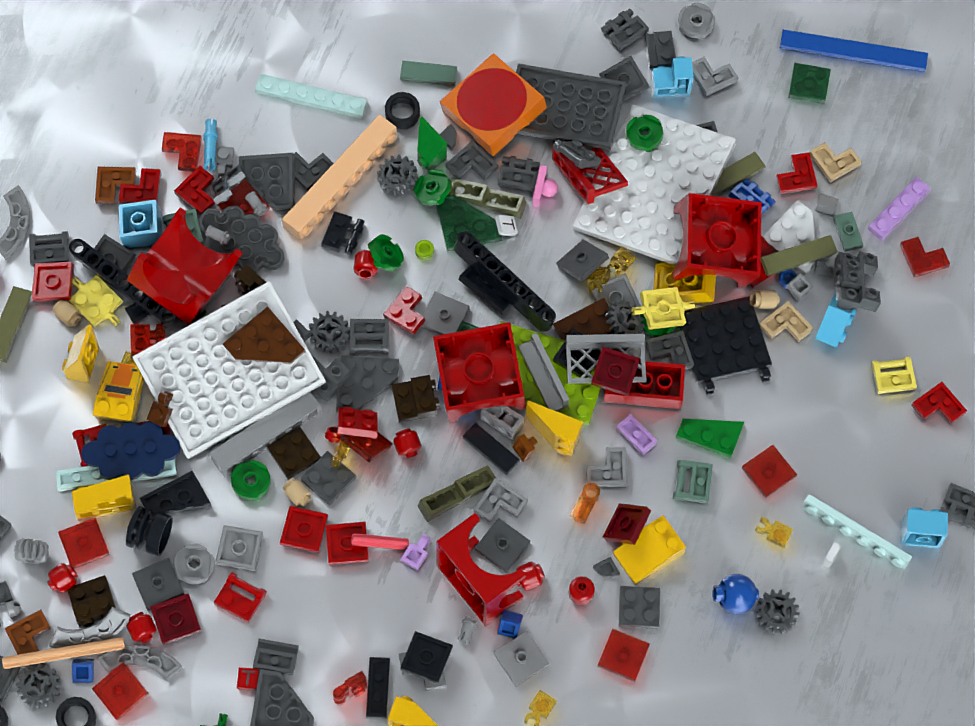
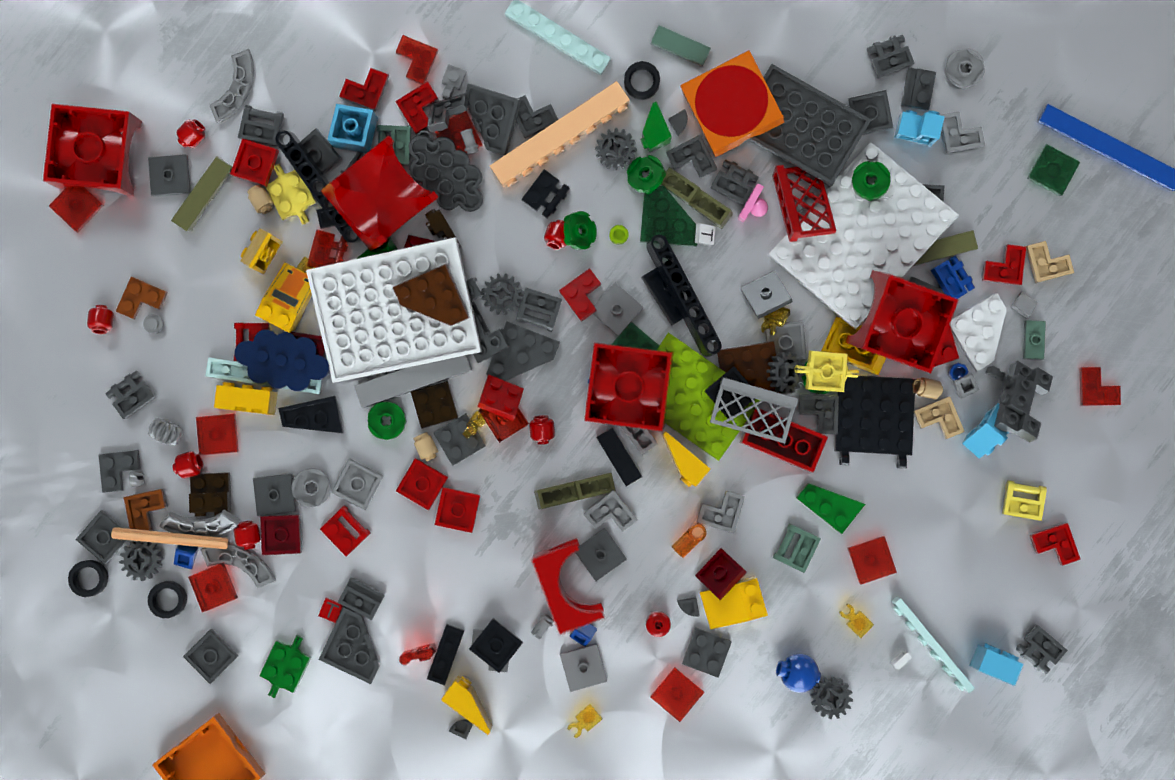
camera: 20 degrees right, 20 degrees up
dark orange plate [95,166,136,204] -> none
black wheel [126,506,173,556] -> none
reddish brown plate [147,391,173,427] -> none
medium azure pin [203,119,218,171] -> none
light grey pin [205,225,231,245] -> none
red plate [325,427,344,443] -> none
coral axle [351,533,409,550] -> none
dark brown plate [392,375,440,423] -> none
lavender plate [400,534,431,571] -> none
dark orange tile [512,434,538,462] -> none
red head [516,561,545,591] -> none
light grey fence [518,333,569,412] -> none
dark grey plate [553,140,602,168] -> none
dark red plate [591,347,640,396] -> none
clear yellow plate [607,246,637,276] -> none
lavender plate [616,414,658,456] -> none
olive slope [761,235,838,276] -> none
lavender plate [868,176,931,240] -> none

